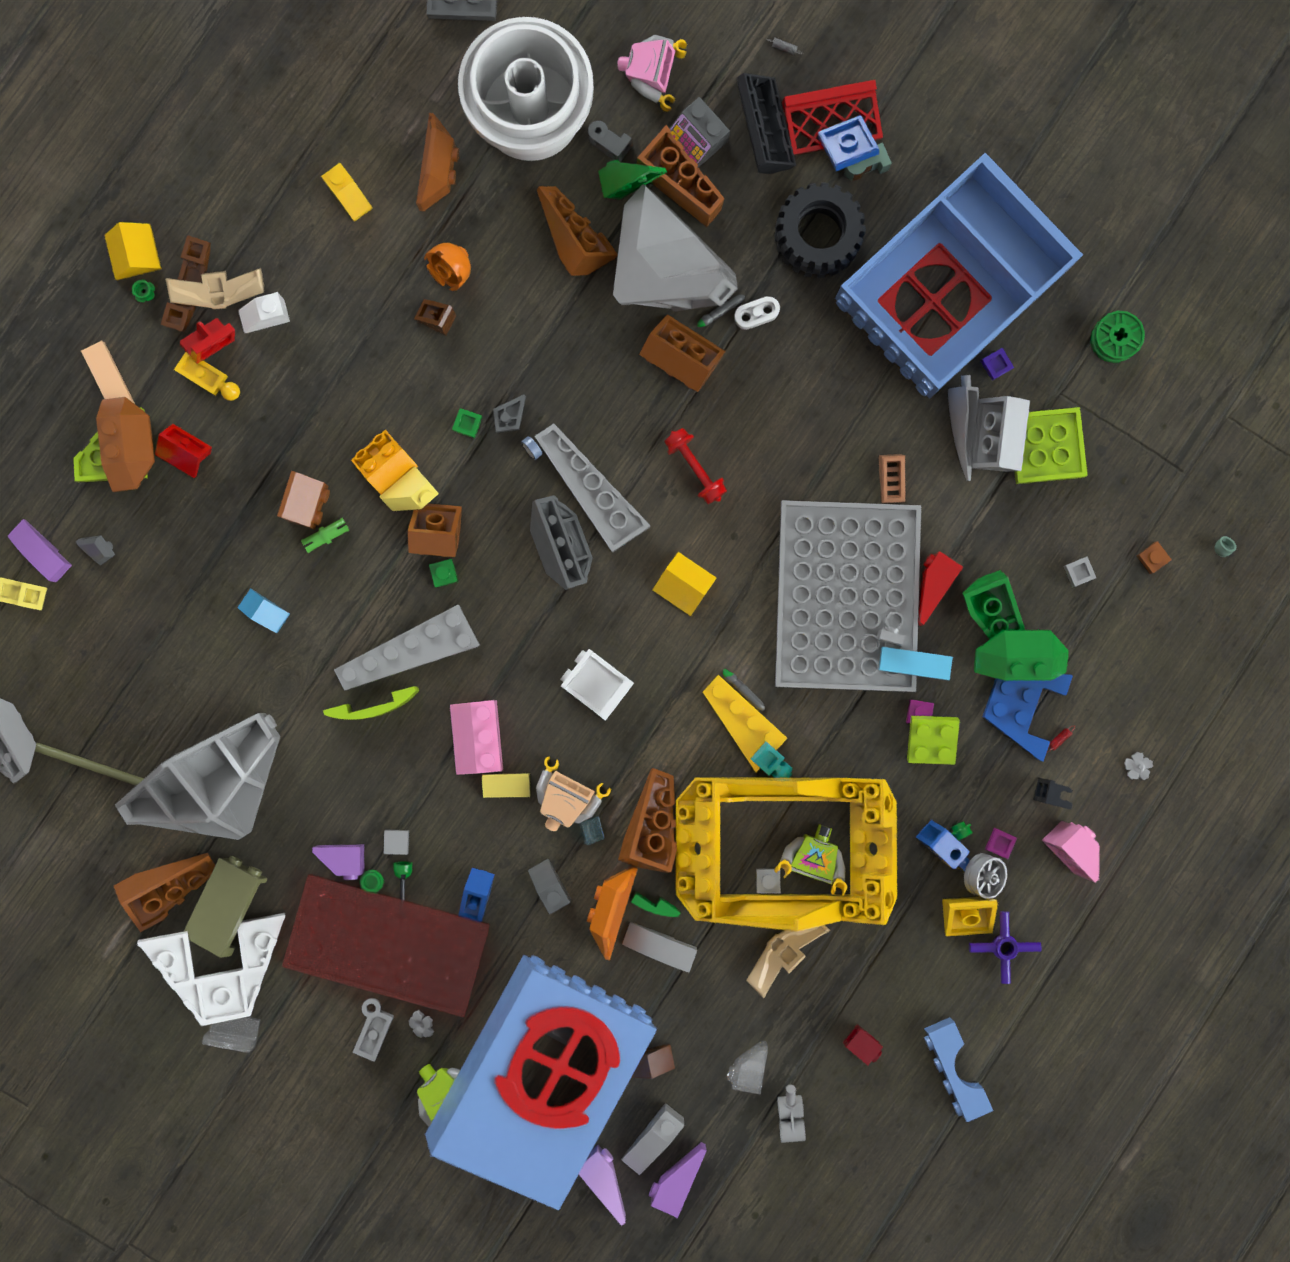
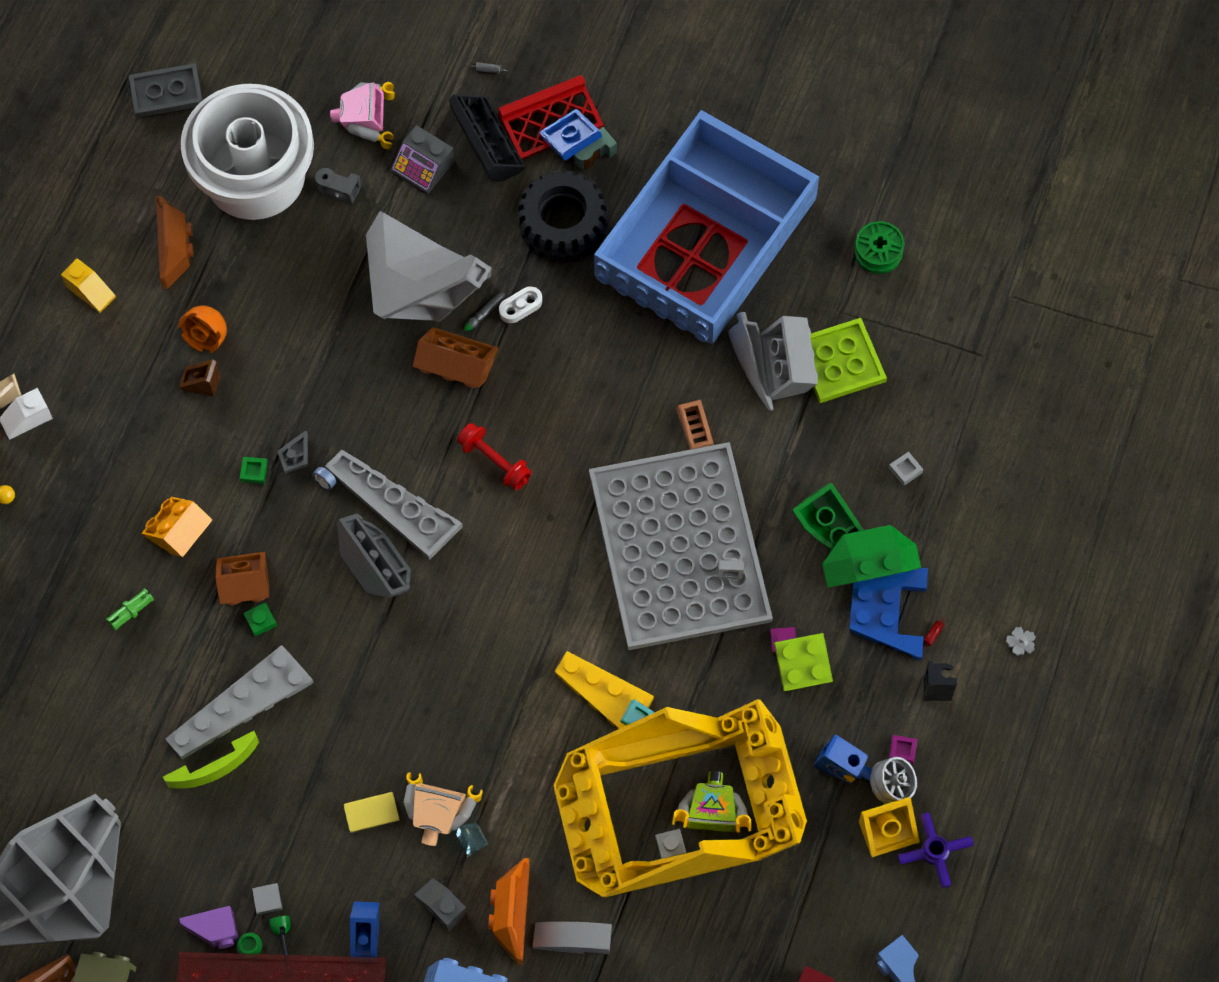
camera: 10 degrees left, 20 degrees down
slope [238,588,290,633] -> none
slope [277,471,330,530] -> none
light yellow slope [379,466,439,511] -> none
bright pink slope [450,700,503,775] -> none
dark orange wedge [537,186,618,276] -> none
white panel [560,649,634,720] -> none
green slope [598,160,667,199] -> none
dark orange wedge [618,768,677,873] -> none
green slope [631,891,681,917] -> none
dark orange wedge [636,125,724,227] -> none
yellow slope [652,552,716,616] -> none
dark grey piece [723,669,765,711] -> none
tan plate [746,925,830,998] -> none
medium azure tile [878,647,953,680] -> none
red slope [918,551,963,626] -> none
green plate [951,821,973,840] -> none
dark purple plate [980,348,1014,381] -> none
bright pink slope [1042,821,1099,883] -> none
dark orange plate [1137,541,1171,574] -> none
sand green hinge [1214,536,1236,557] -> none

